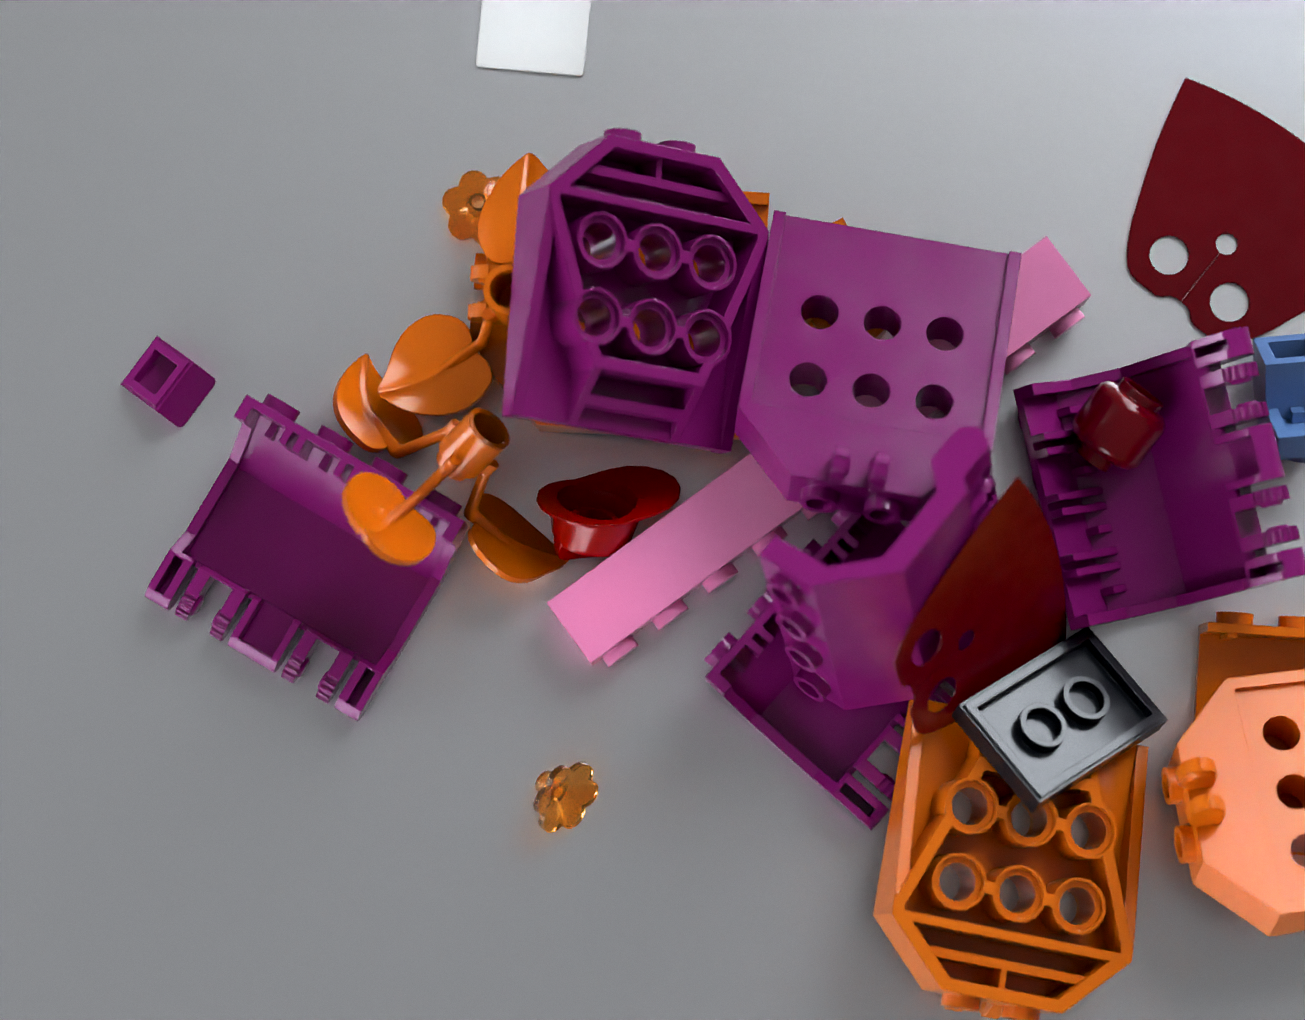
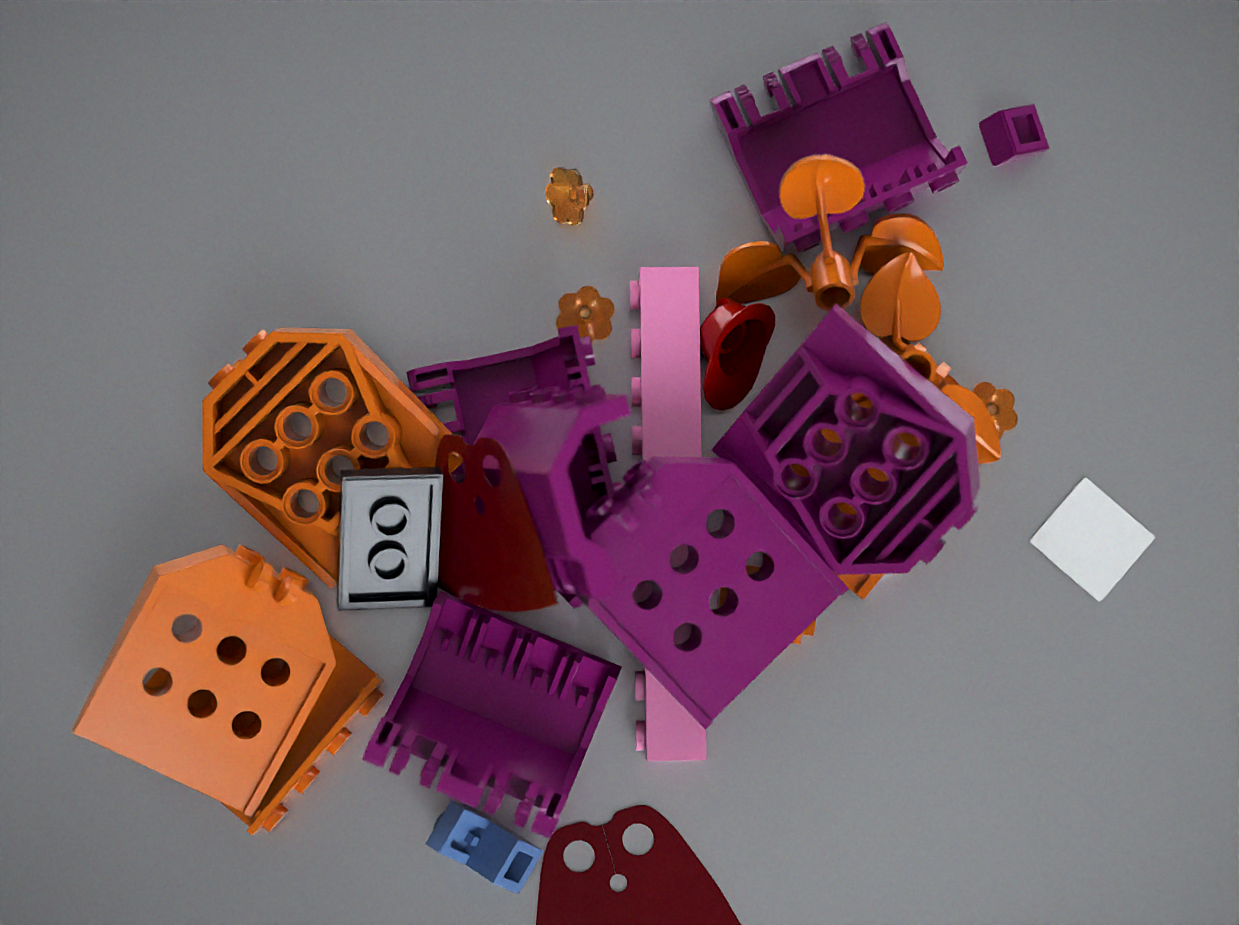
camera: 115 degrees right, 0 degrees up
dark red head [1072,377,1166,472] -> none
none -> clear orange plant [556,286,615,343]

